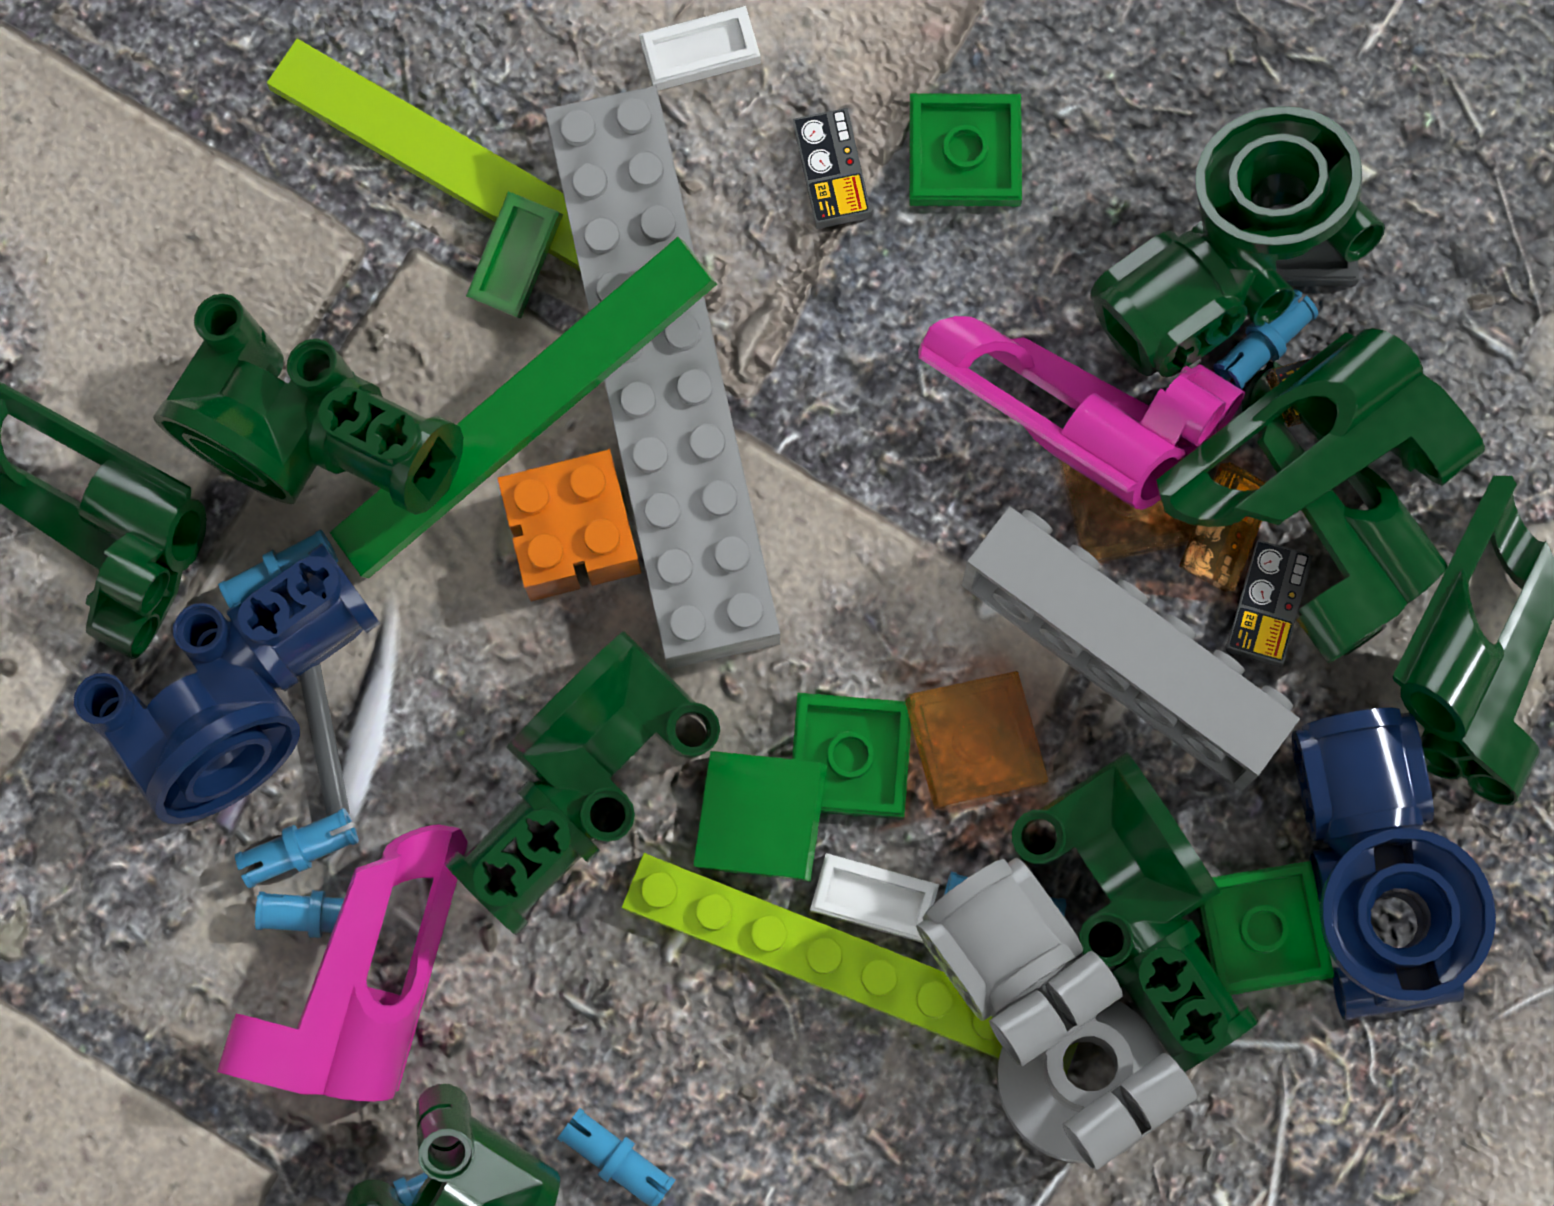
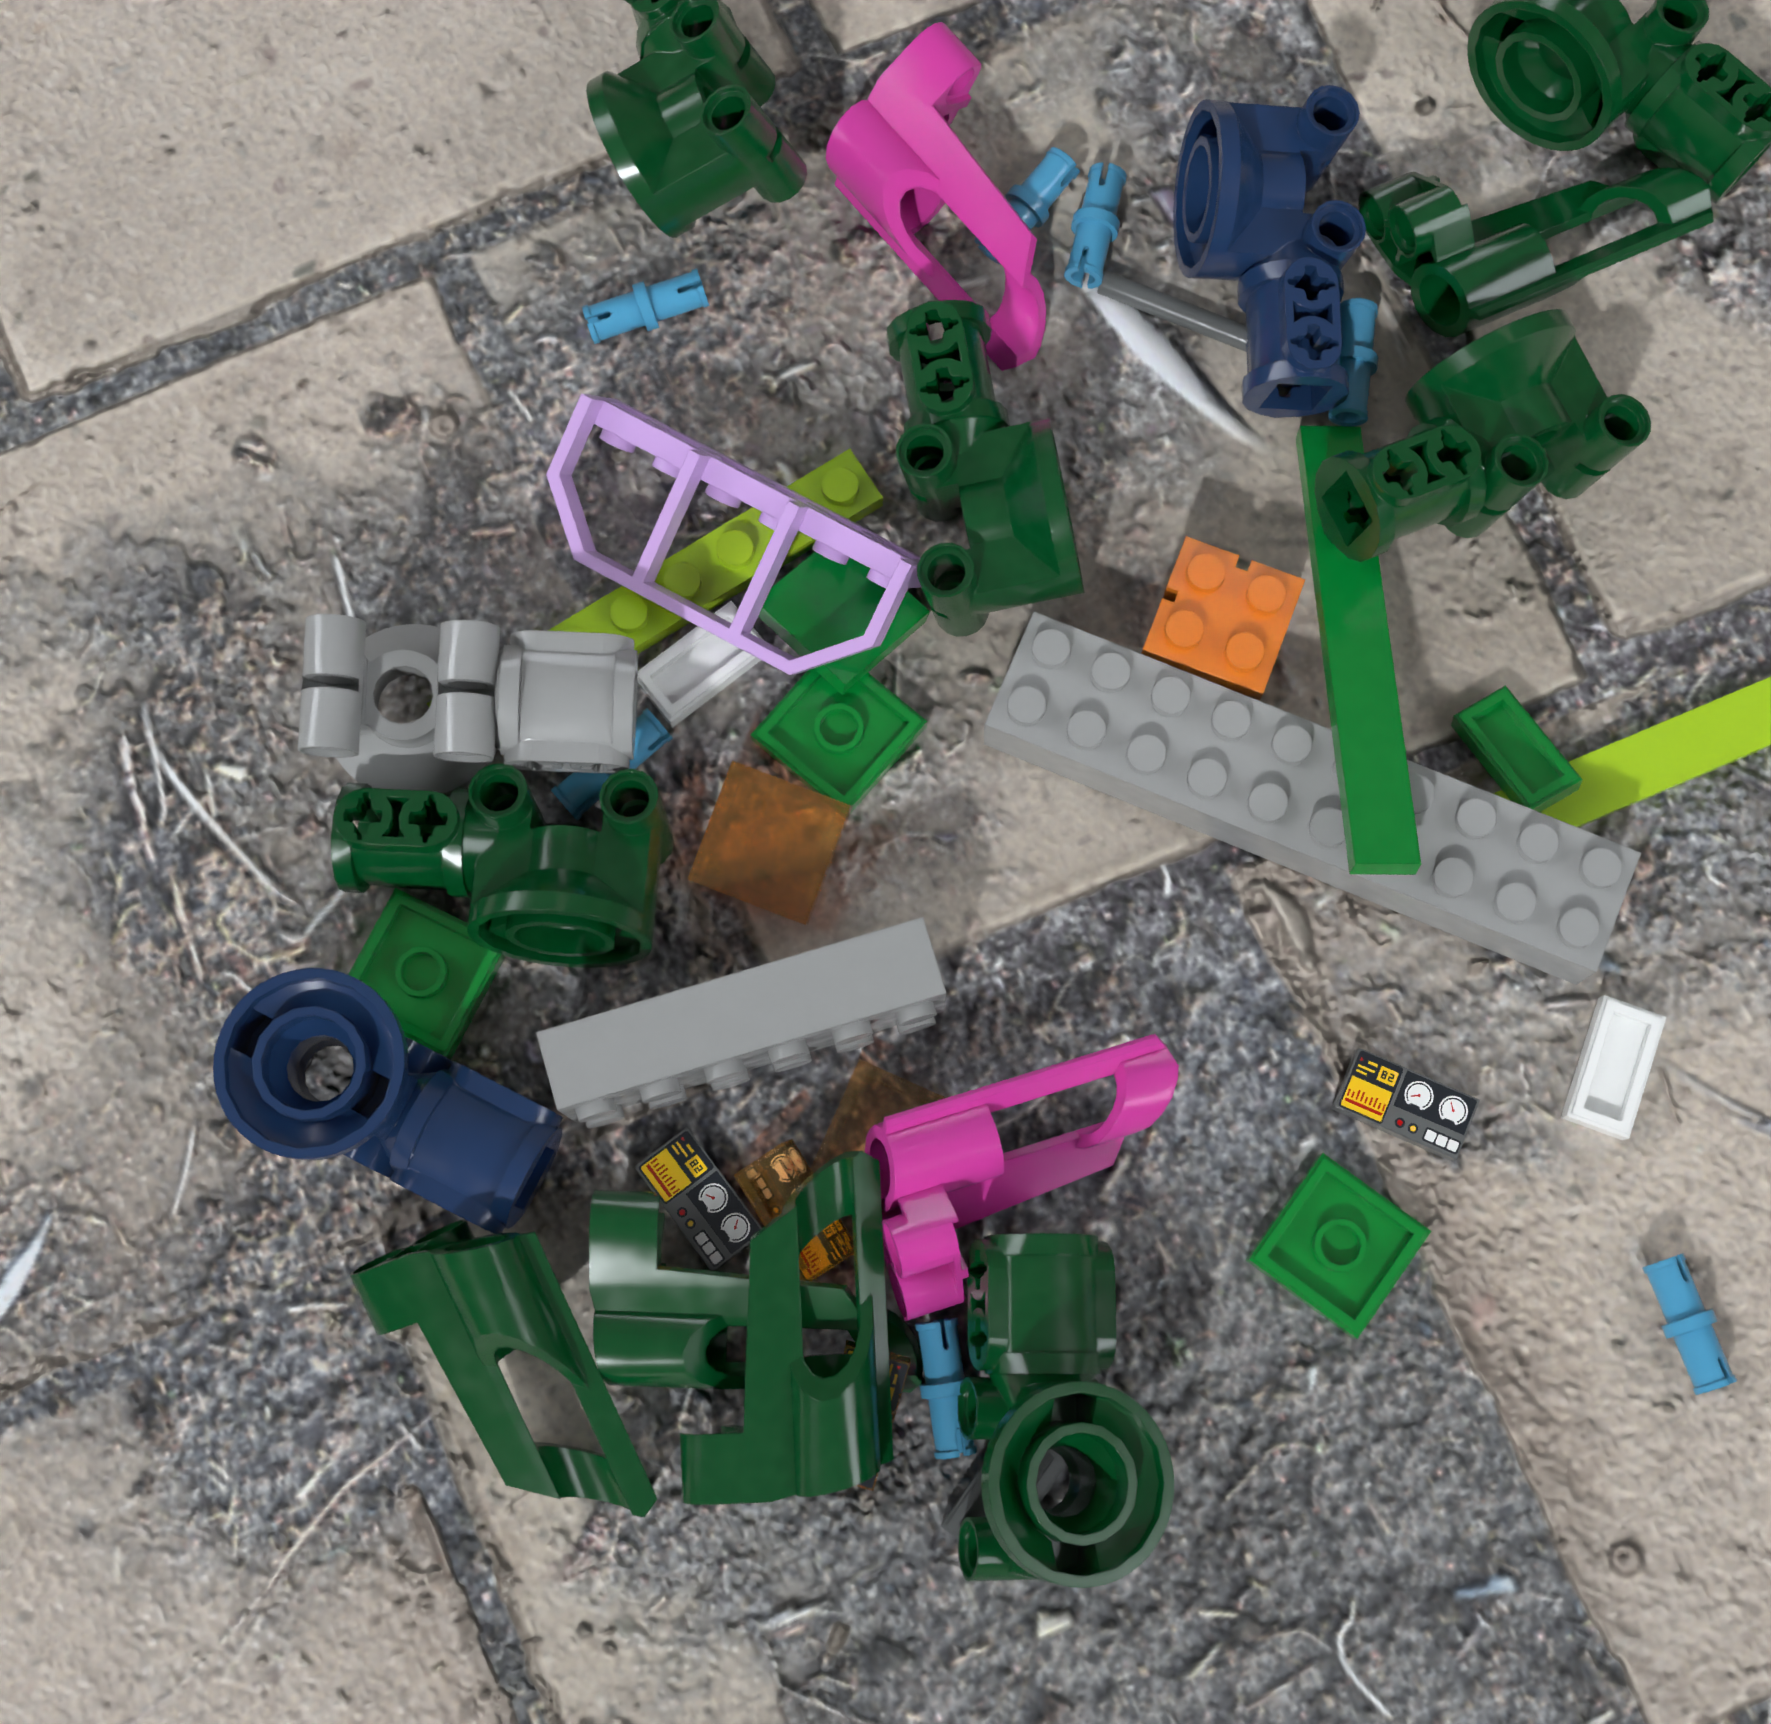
camera: 125 degrees right, 0 degrees up
none -> lavender plate [546,393,921,675]

